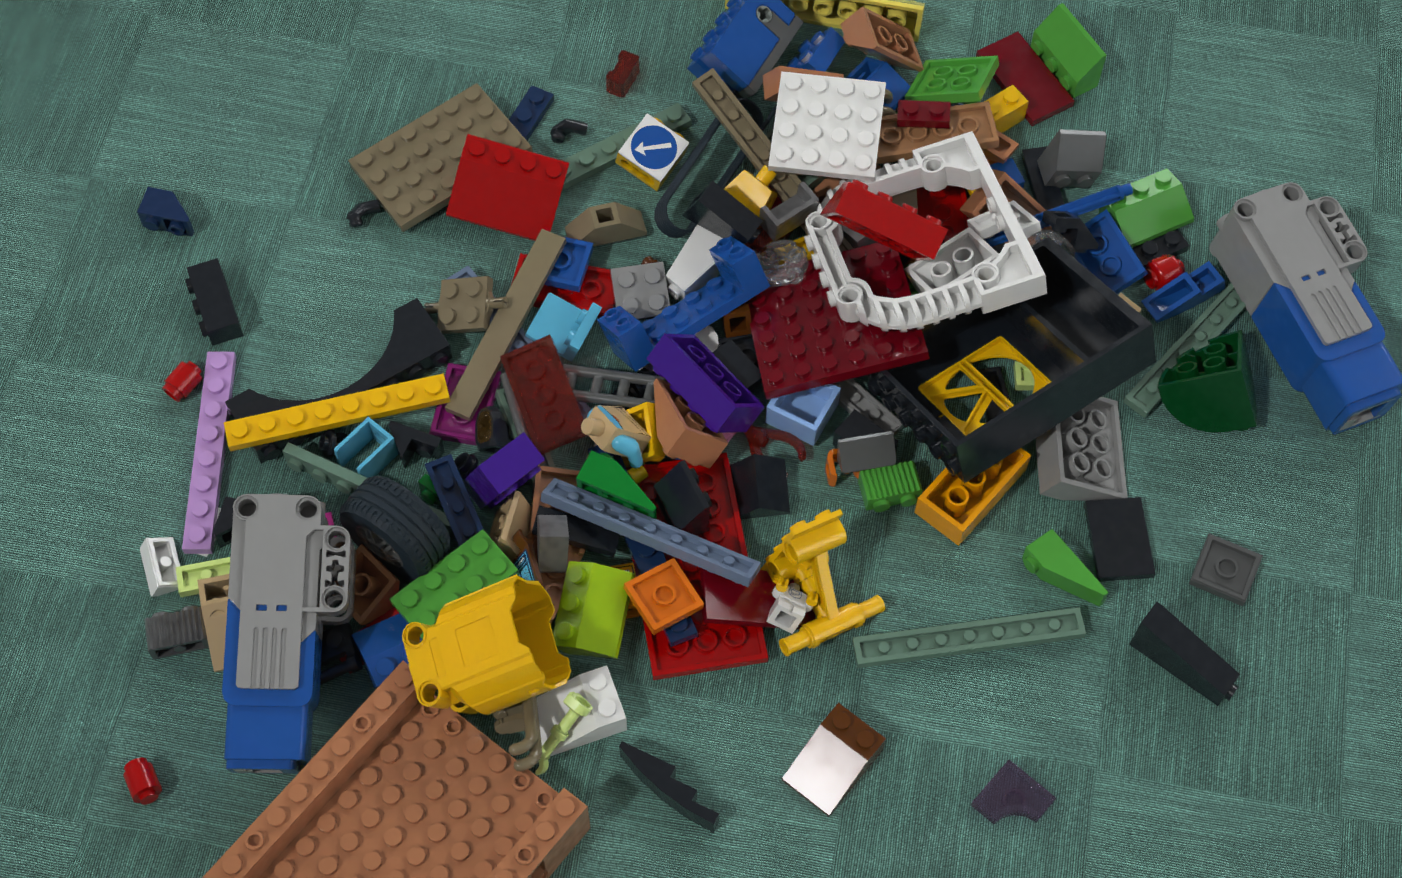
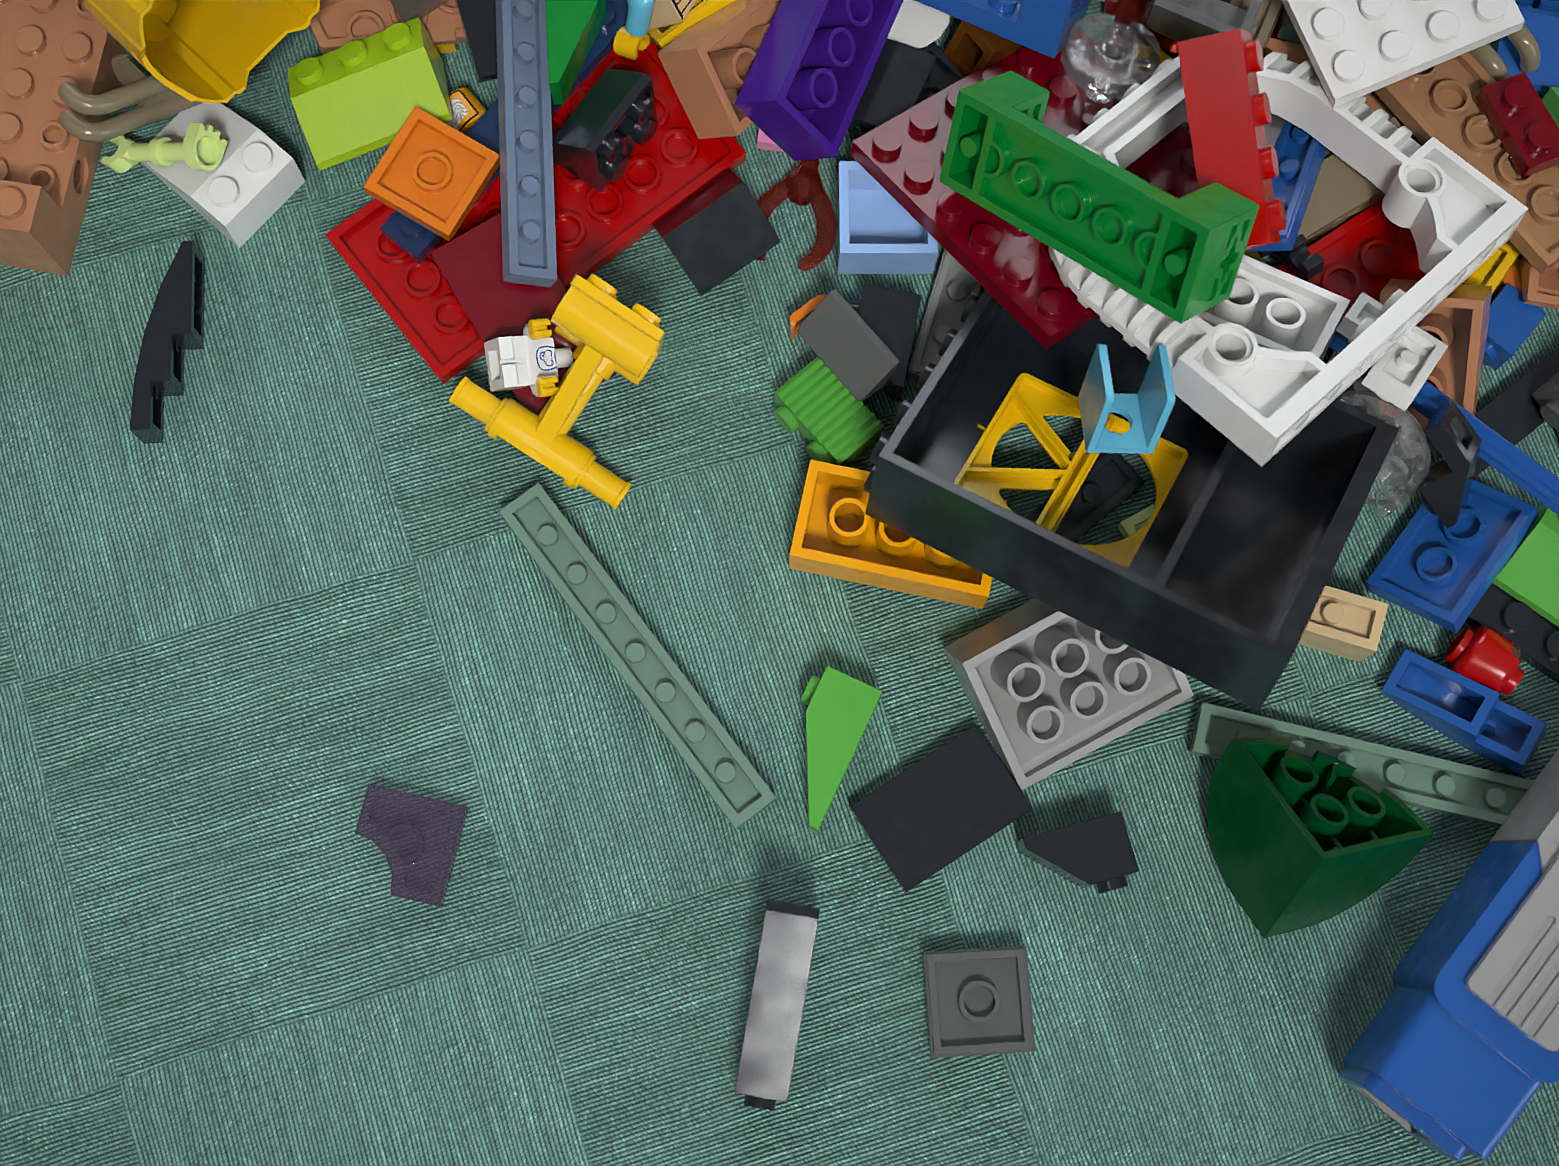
camera: 60 degrees right, 15 degrees up
slope [782,702,886,817] -> none
none -> green plate [939,71,1260,324]
none -> black slope [1016,811,1139,894]
none -> medium azure piece [1078,344,1175,454]

